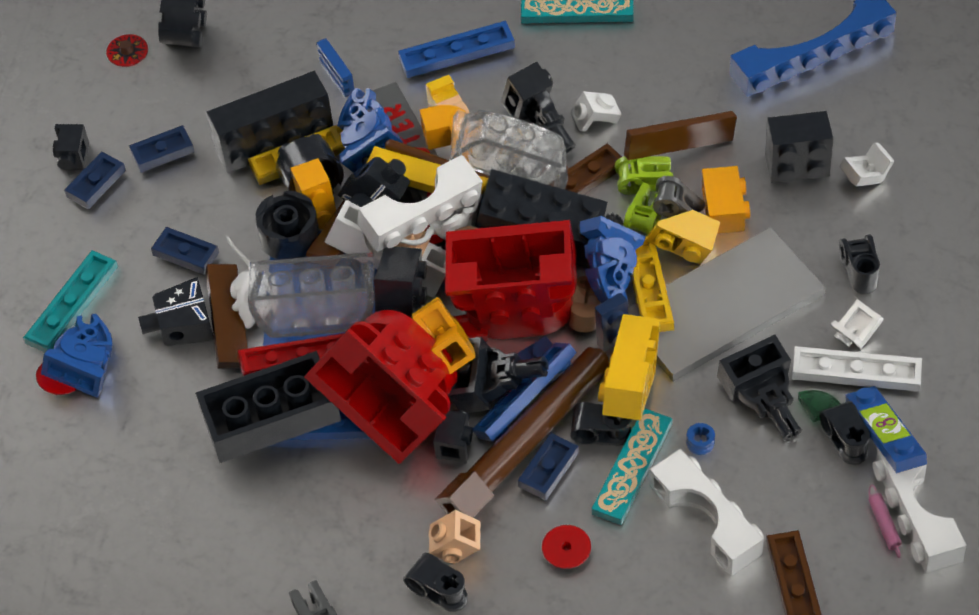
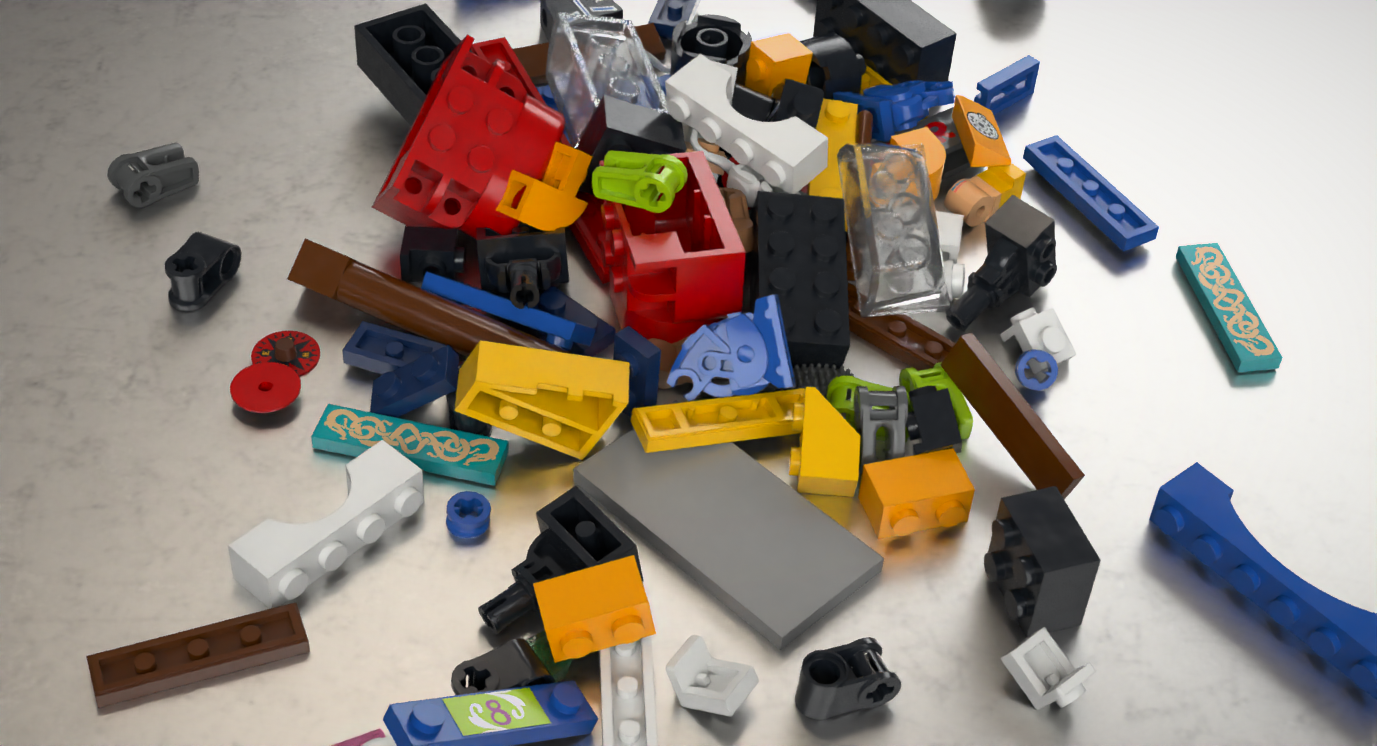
camera: 70 degrees right, 10 degrees down
light nougat brick [429,510,480,564] -> none
none -> piece [251,331,320,377]
none -> dark blue plate [370,345,459,418]
none -> light orange brick [533,555,656,663]
none -> lime piece [592,150,688,213]
none -> black brick [906,386,962,455]
none -> light orange slope [952,95,1012,167]
none -> blue bush [1015,349,1058,391]

